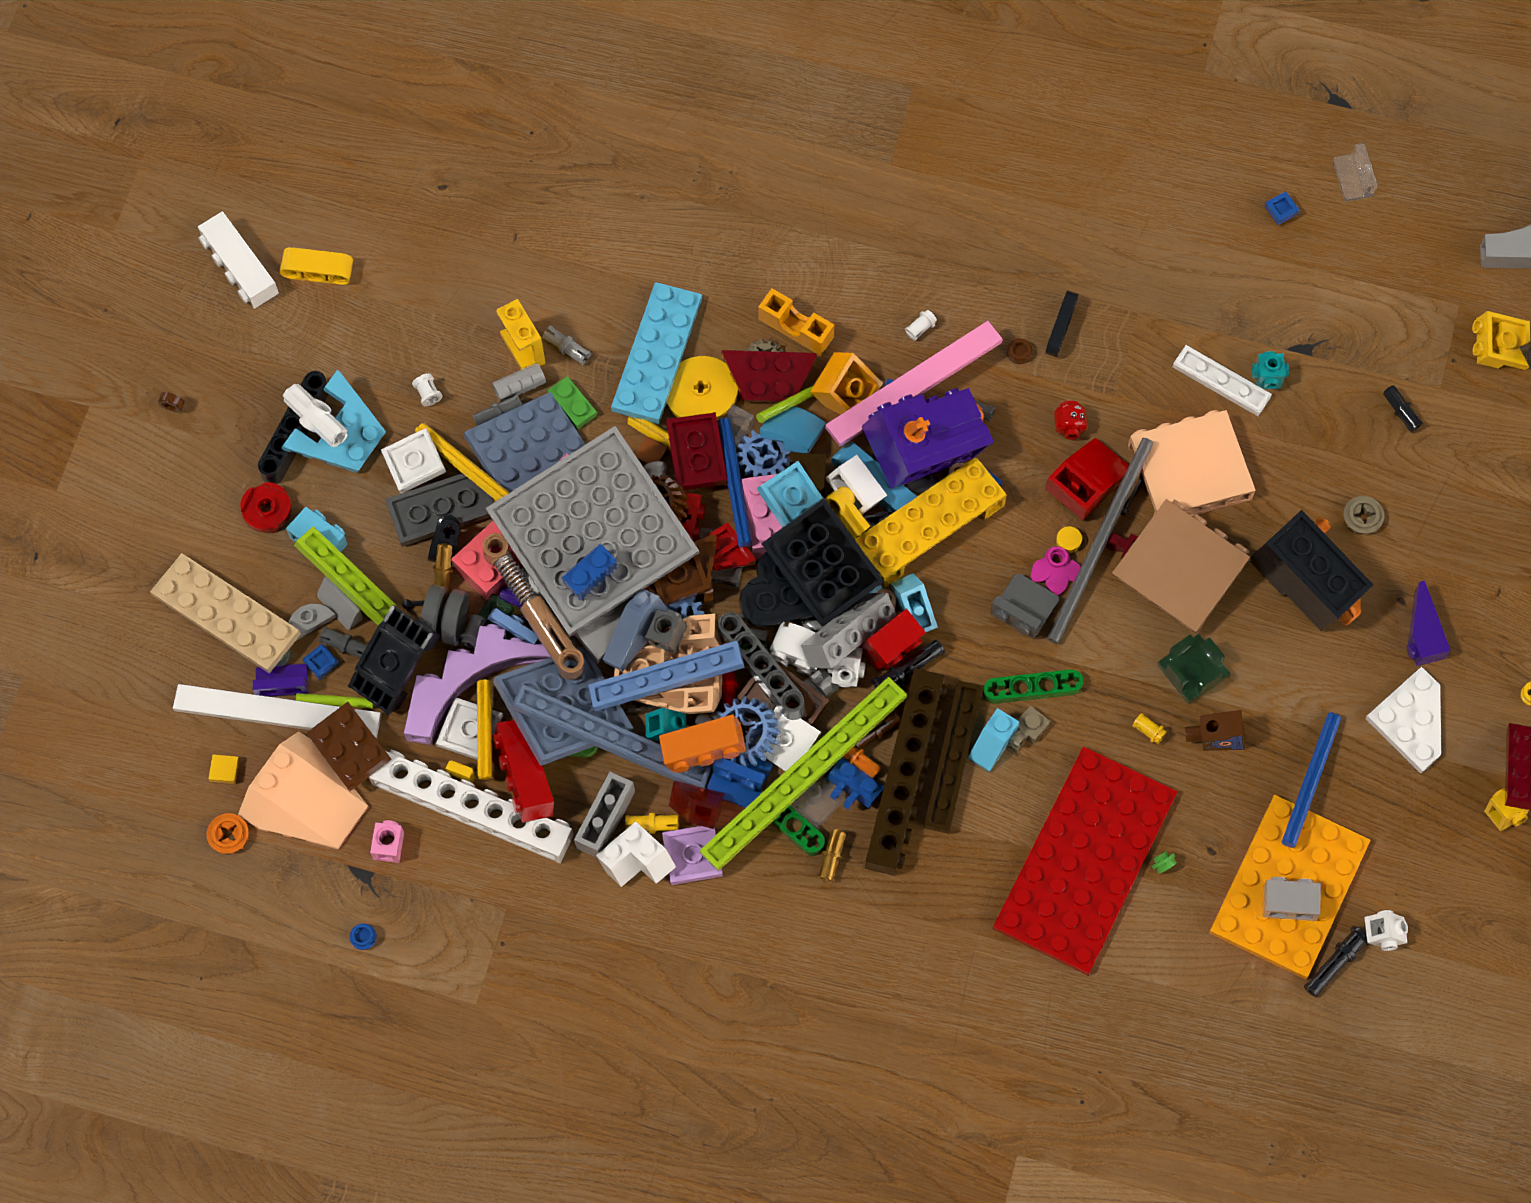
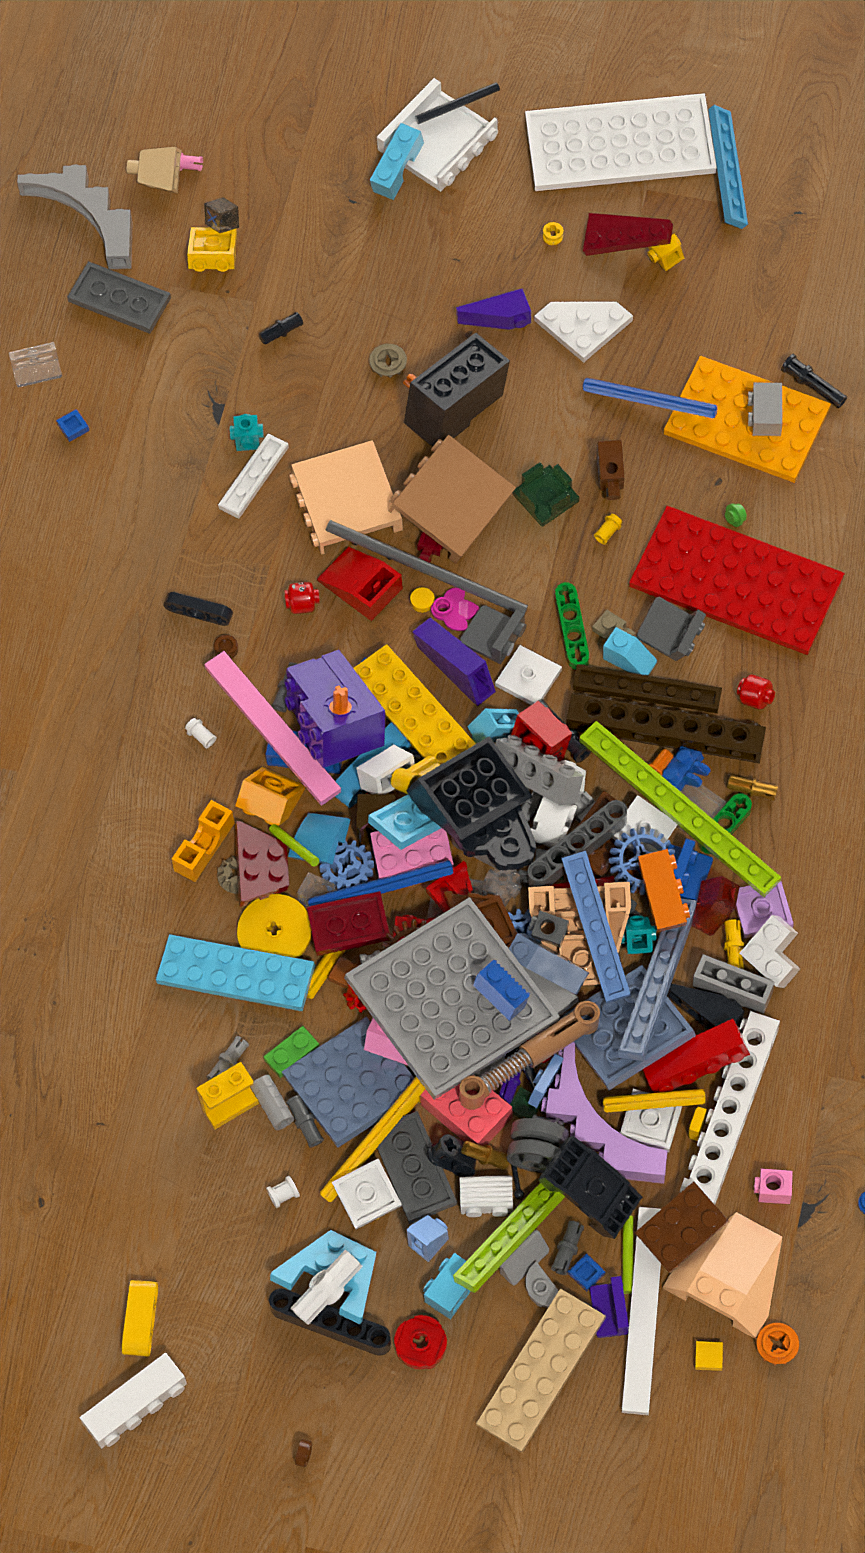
camera: 90 degrees left, 5 degrees down
white brick [1365,910,1408,951] -> none
none -> dark grey plate [67,261,171,334]
none -> light blue slope [407,1215,449,1262]
none -> dark purple slope [412,617,496,706]
none -> white brick [460,1176,513,1217]
none -> clear brick [483,868,522,907]
none -> white plate [495,645,562,705]
none -> dark grey bracket [636,597,706,661]
none -> black slope [667,983,744,1030]
none -> red head [737,675,775,710]

